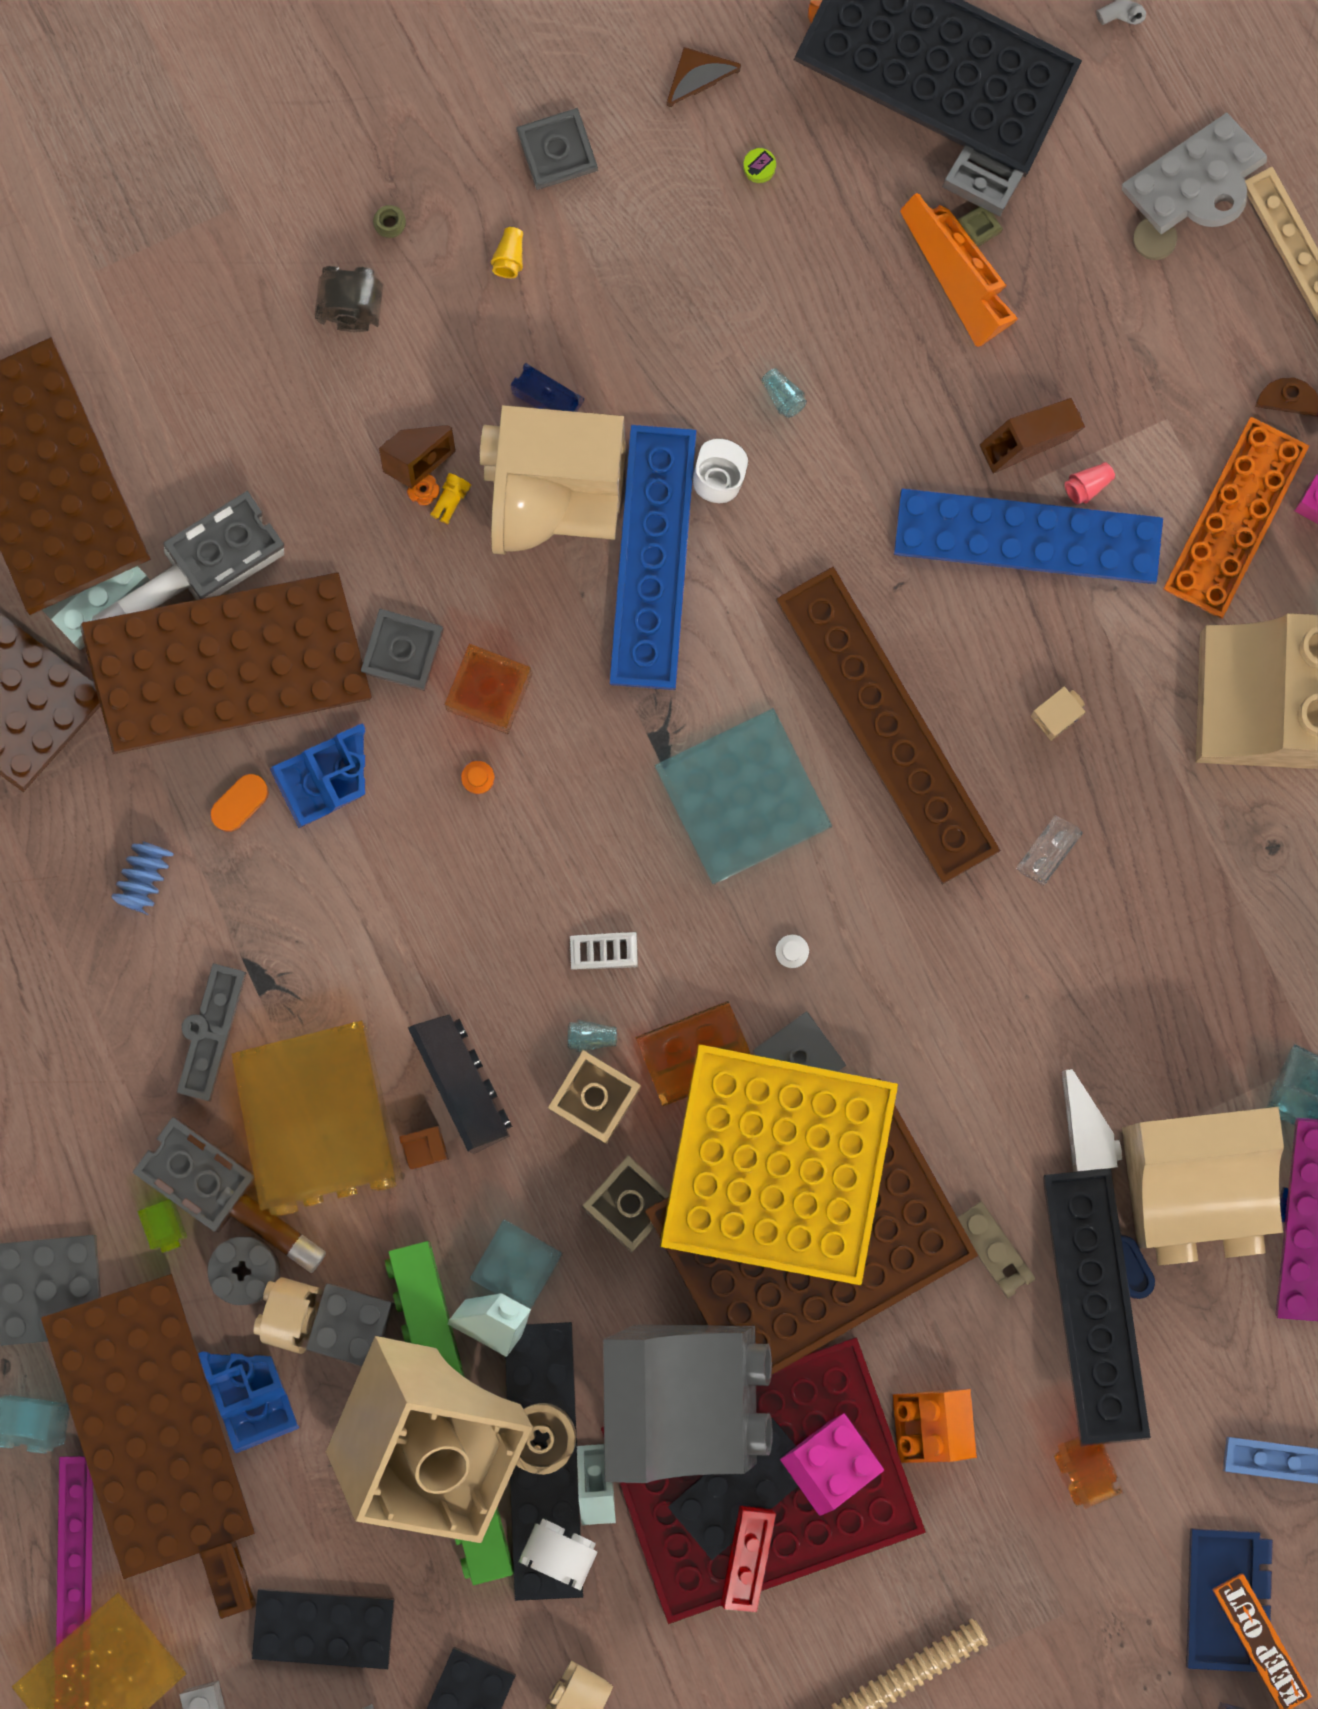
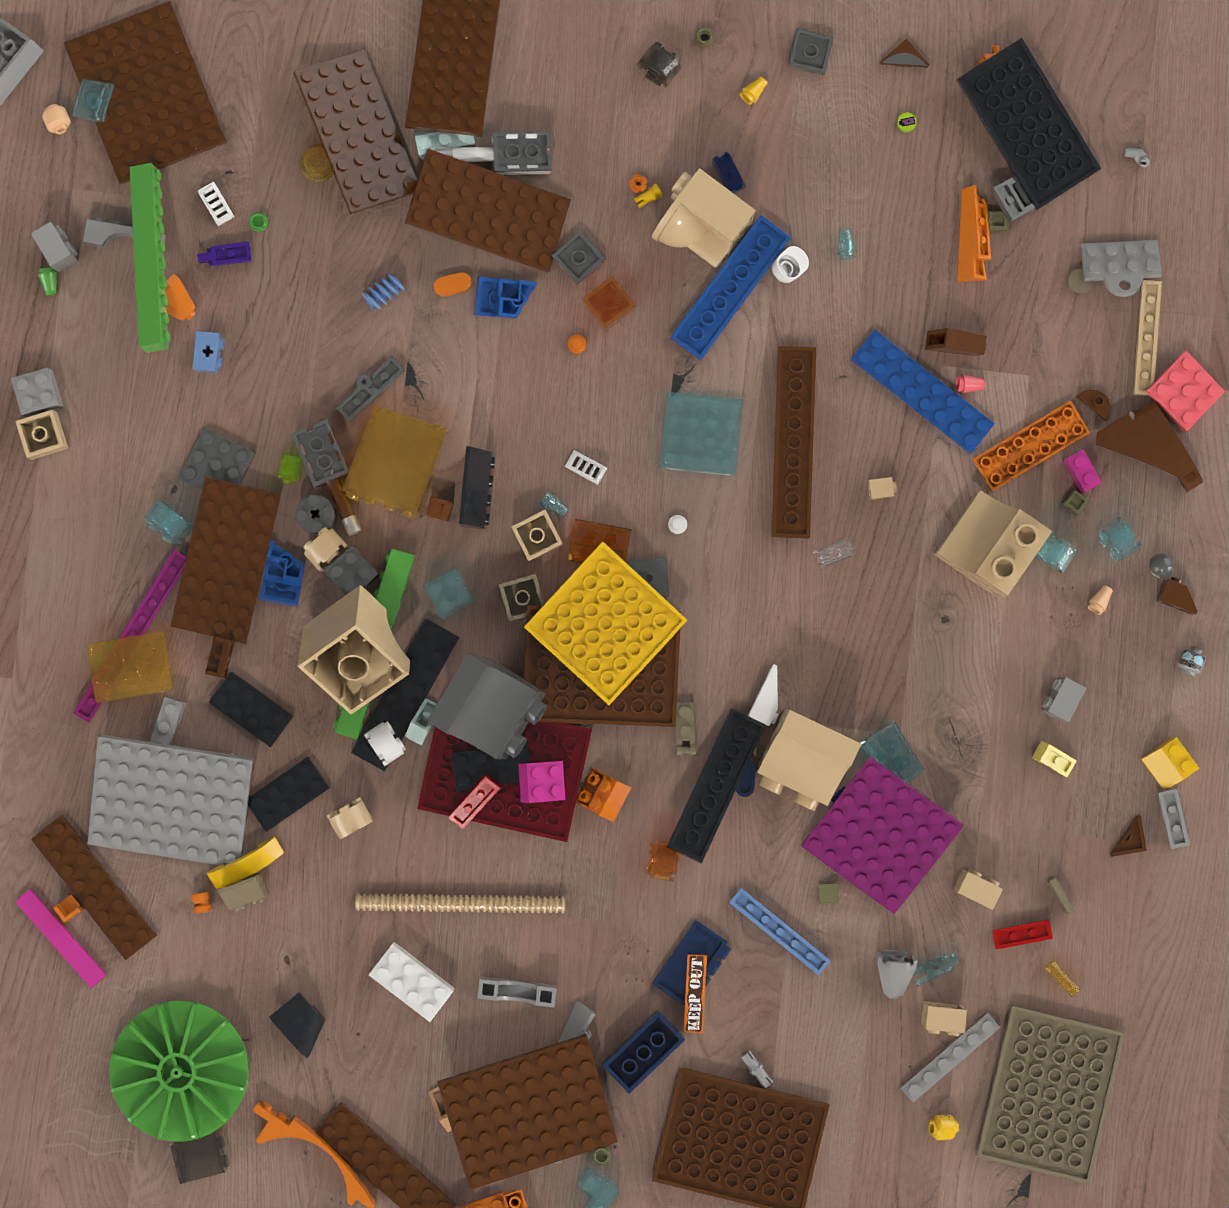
camera: 25 degrees right, 5 degrees up
reddish brown slope [379,425,456,489] -> none
light aqua slope [448,1293,531,1357] -> none
tan brick [516,1403,576,1475] -> none

